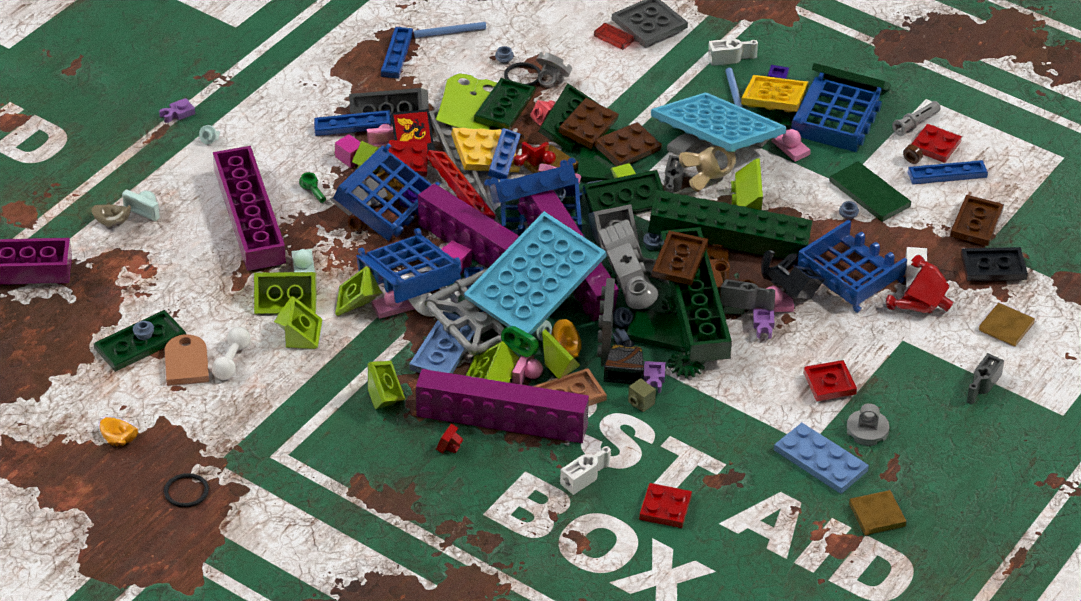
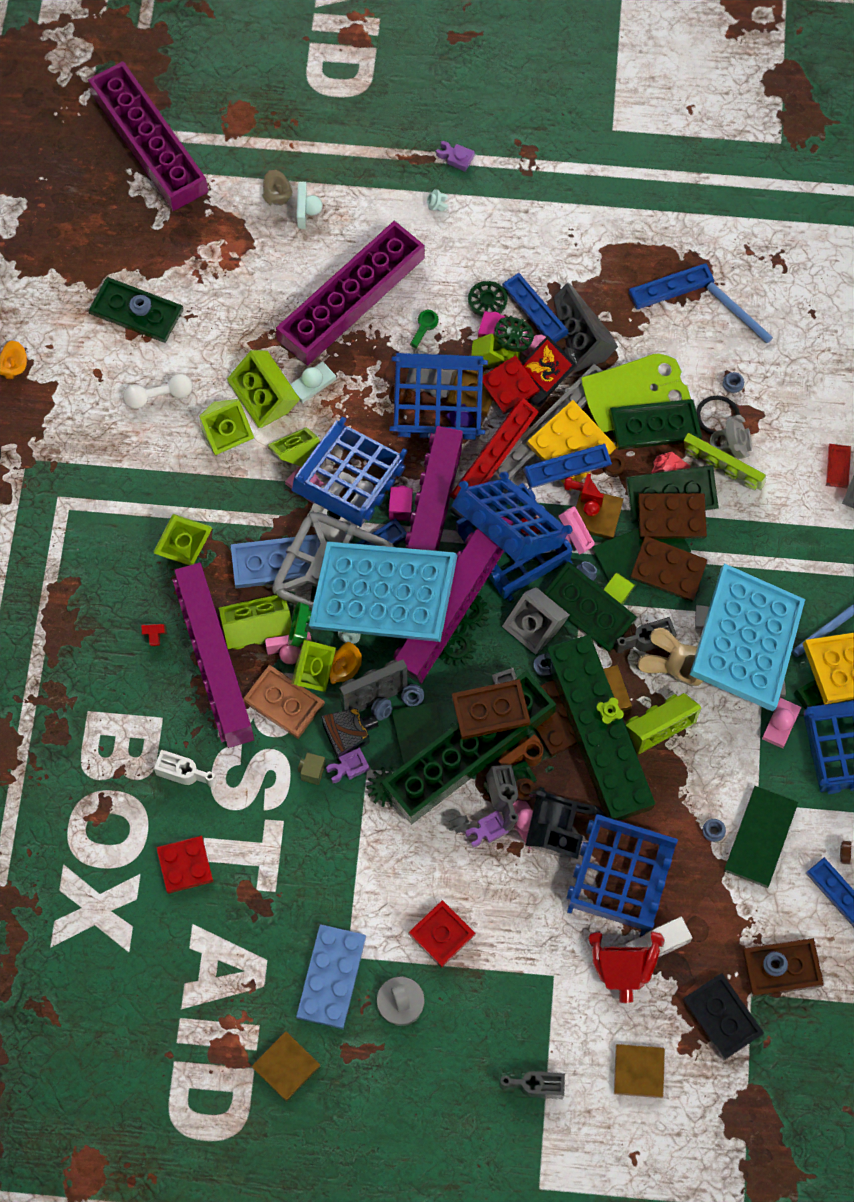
camera: 60 degrees right, 25 degrees up
nougat tile [165,334,209,386] -> none
light grey brick [598,219,658,309] -> none
none -> dark grey plate [449,815,472,834]
none -> dark green wheel [468,281,508,317]
none -> dark green wheel [494,316,534,352]
none -> lime plate [597,698,624,724]
none -> lime plate [684,433,766,490]
none -> sand blue plate [763,952,788,977]

